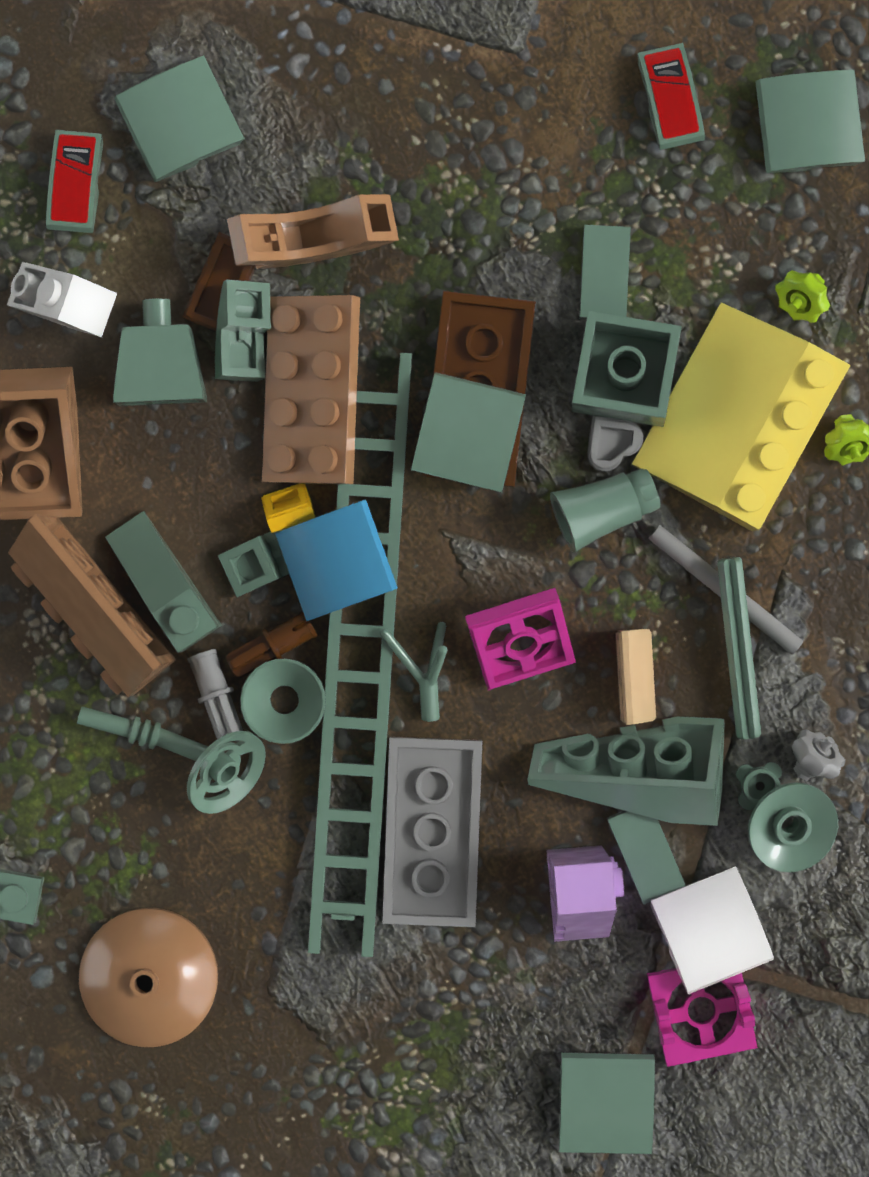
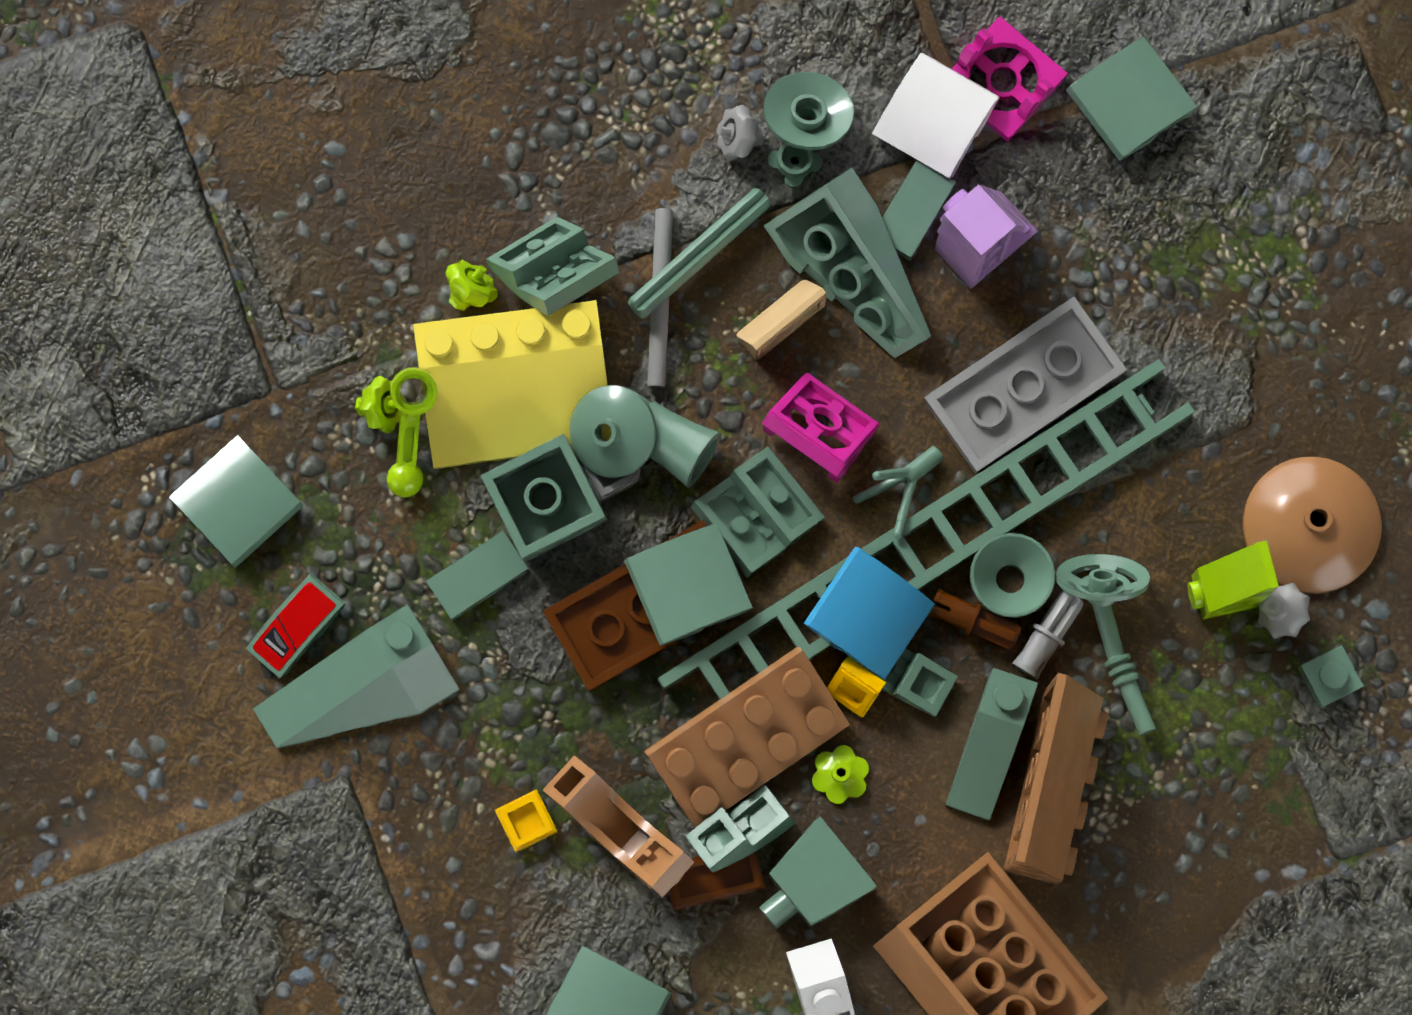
camera: 130 degrees left, 10 degrees down
none -> sand green wedge [253,604,460,749]
none -> lime piece [387,367,438,497]
none -> sand green slope [486,217,620,316]
none -> yellow tile [495,789,558,853]
none -> sand green dish [570,385,657,478]
none -> sand green slope [691,447,825,579]
none -> lime plant [812,745,869,804]
none -> lime slope [1187,540,1279,620]
none -> light grey piece [1258,583,1310,639]

